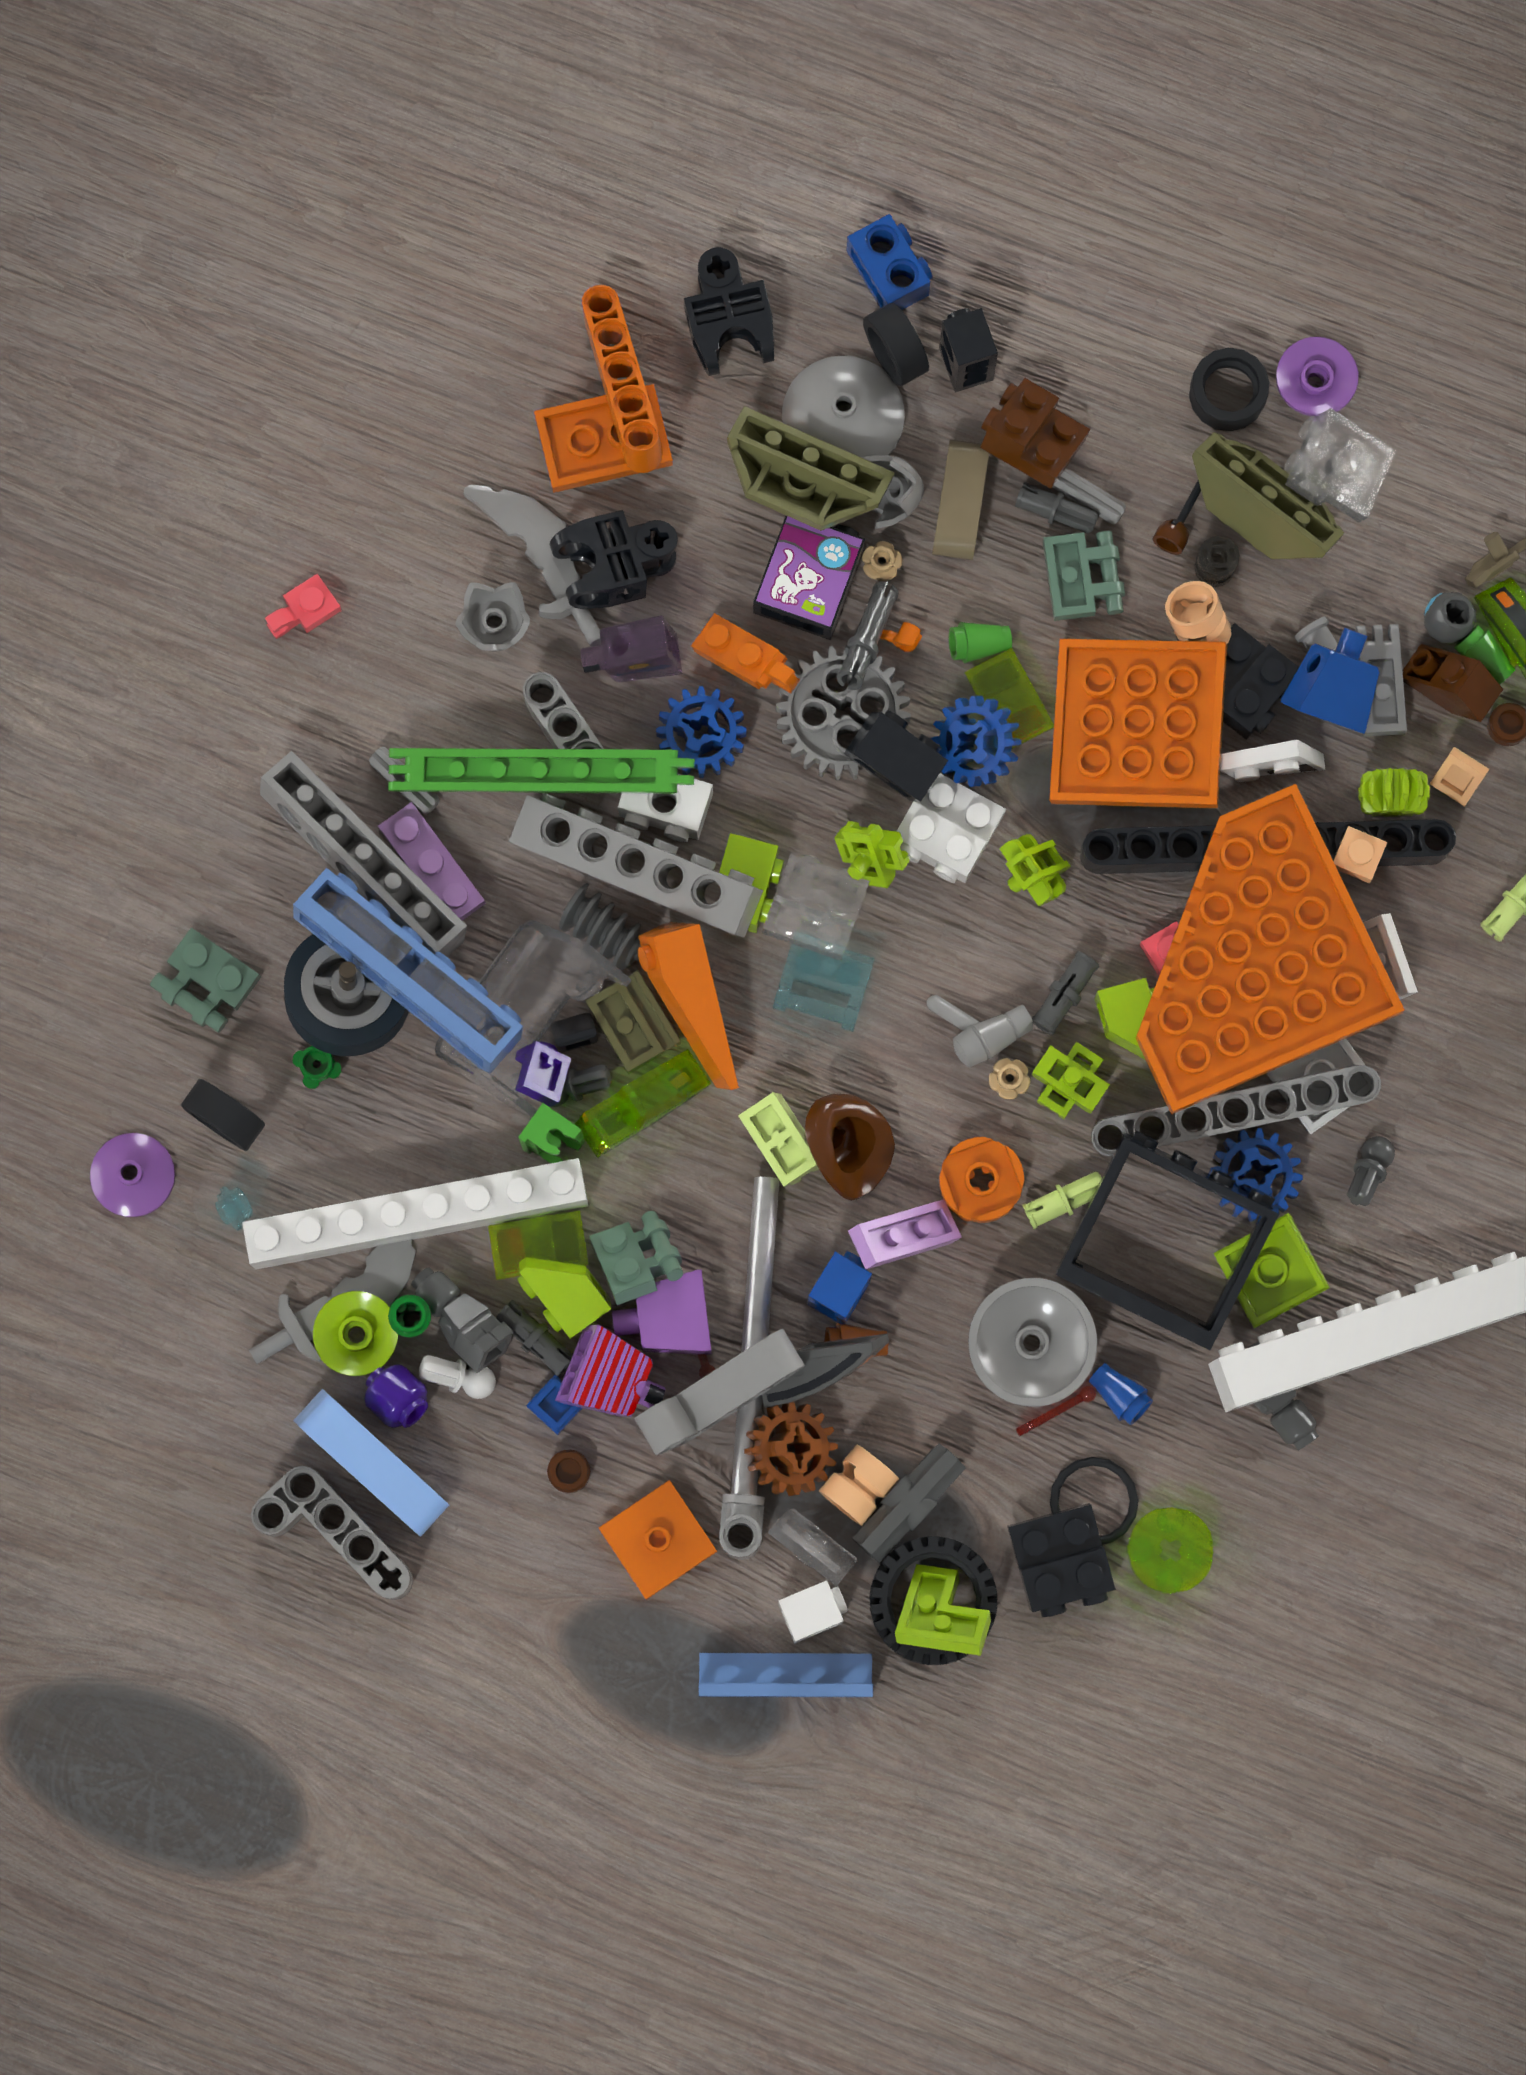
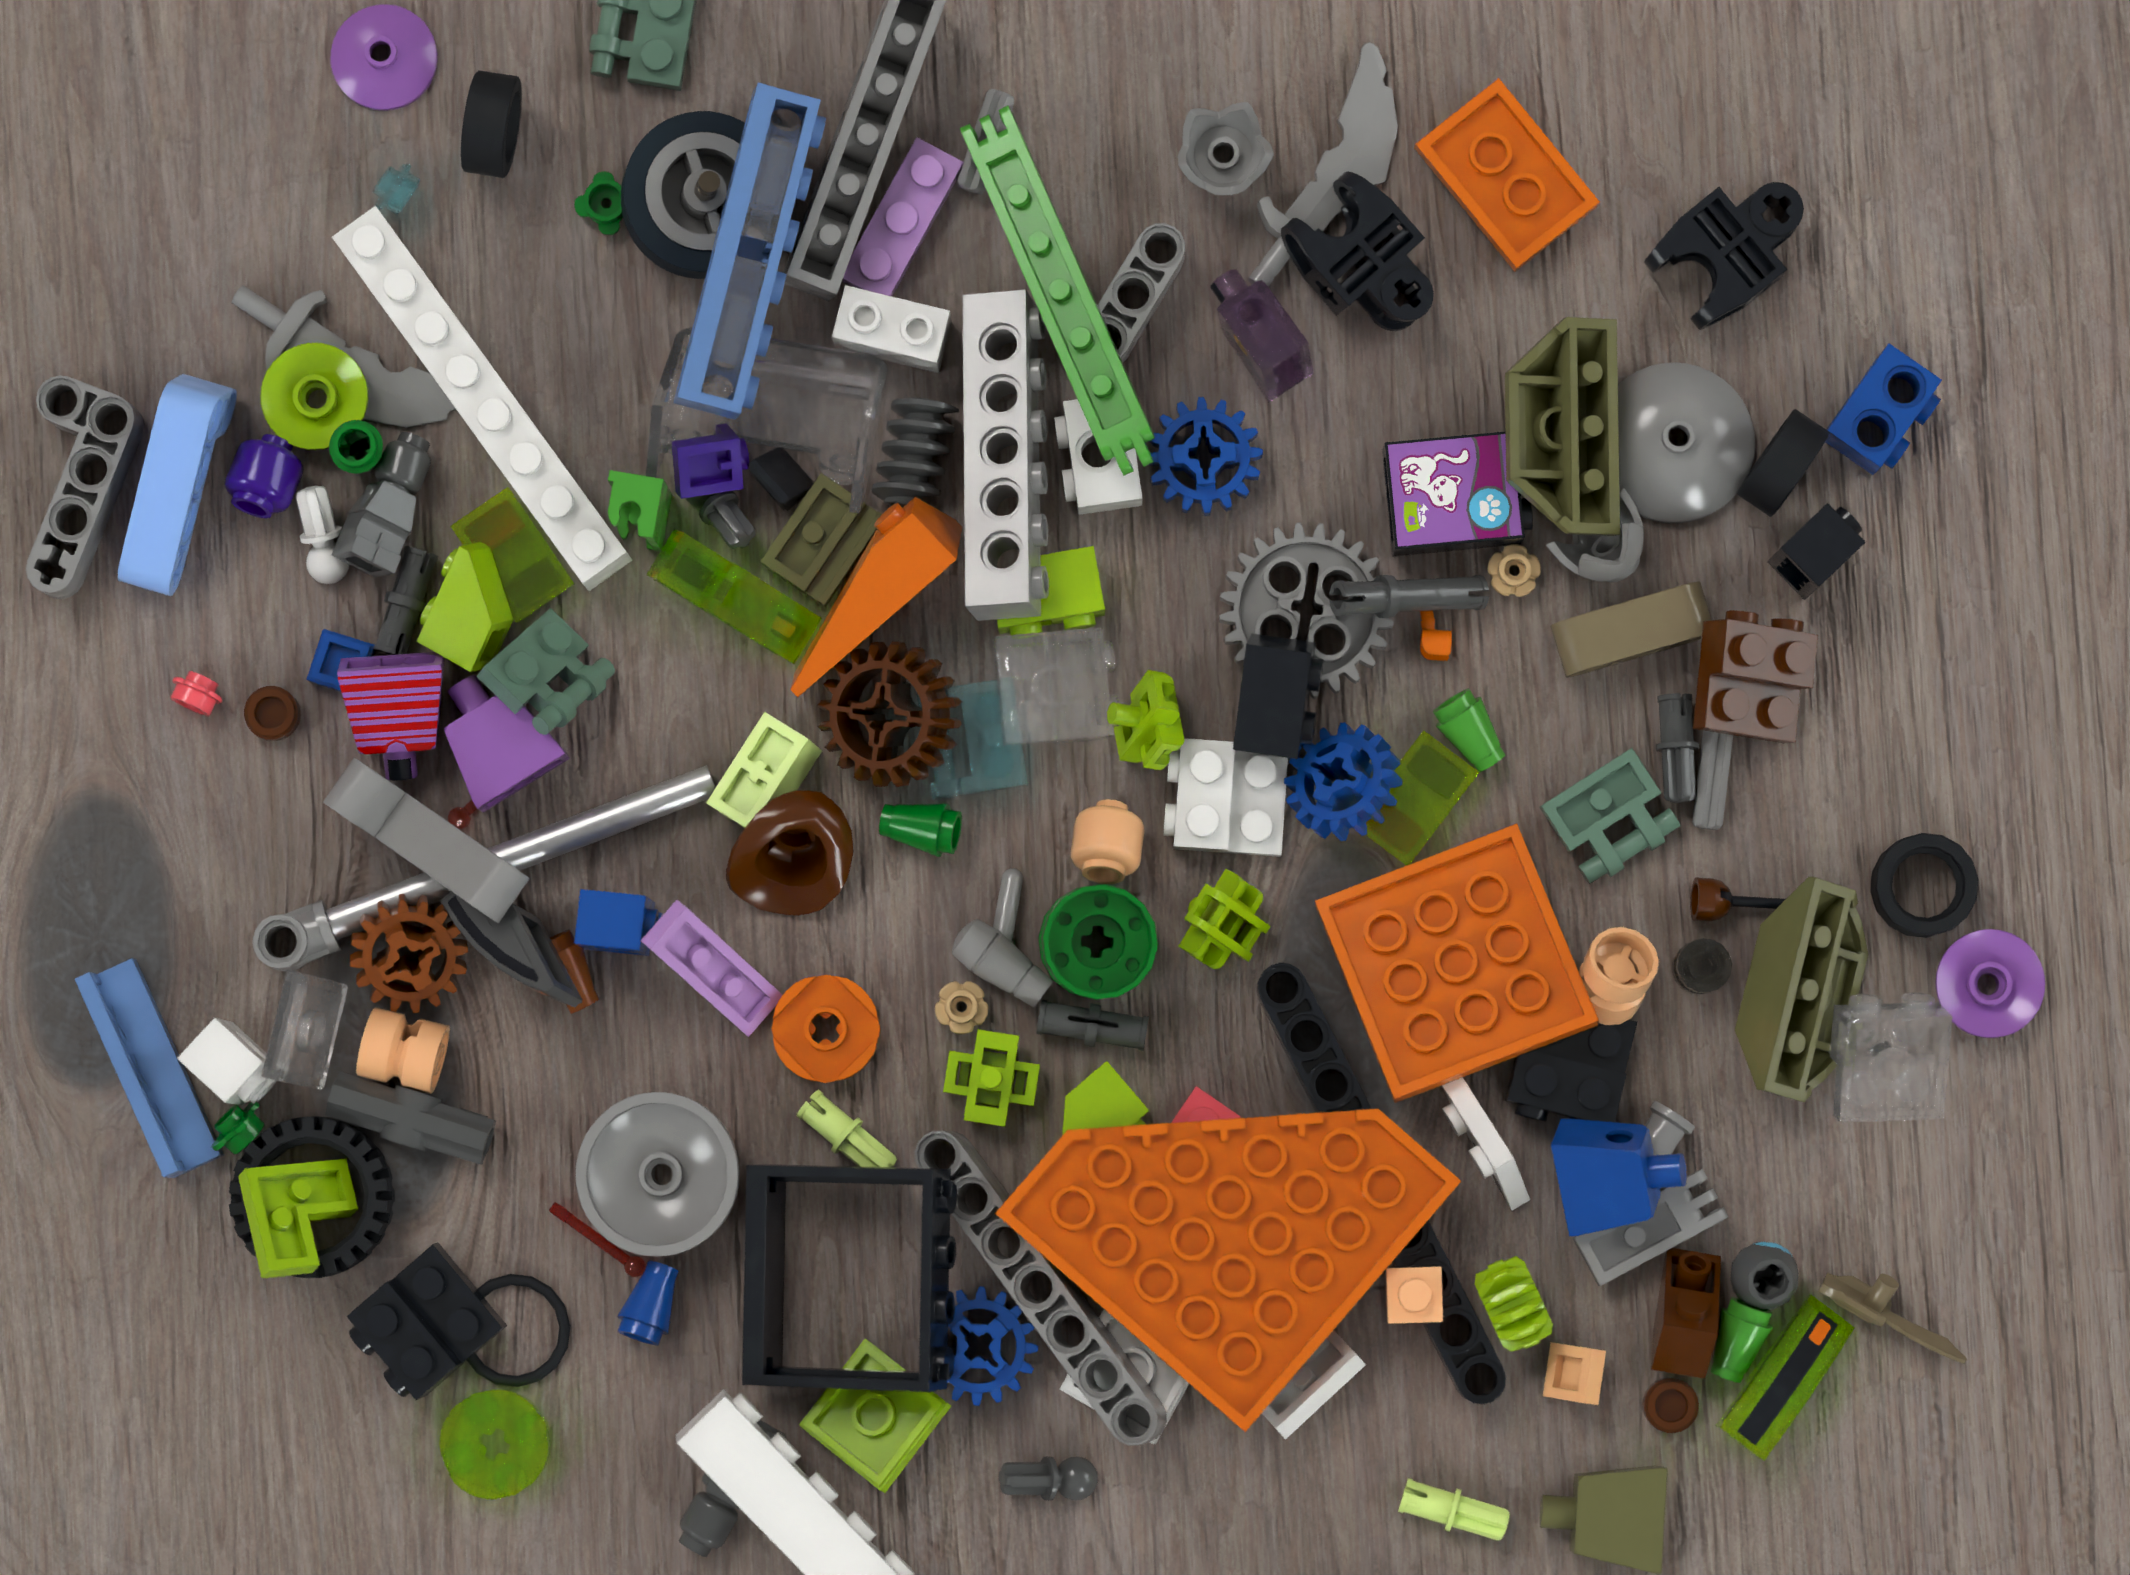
camera: 70 degrees right, 5 degrees up
orange beam [582,285,662,473] -> none
orange plate [599,1480,718,1600] -> none
orange hinge [691,613,800,694] -> none
none -> coral plate [170,671,222,717]
none -> green plate [211,1102,265,1155]
none -> reddish brown gear [817,641,963,787]
none -> white brick [832,285,952,373]
none -> green cone [879,804,962,857]
none -> green wheel [1038,884,1158,999]
none -> light nougat head [1070,799,1145,884]

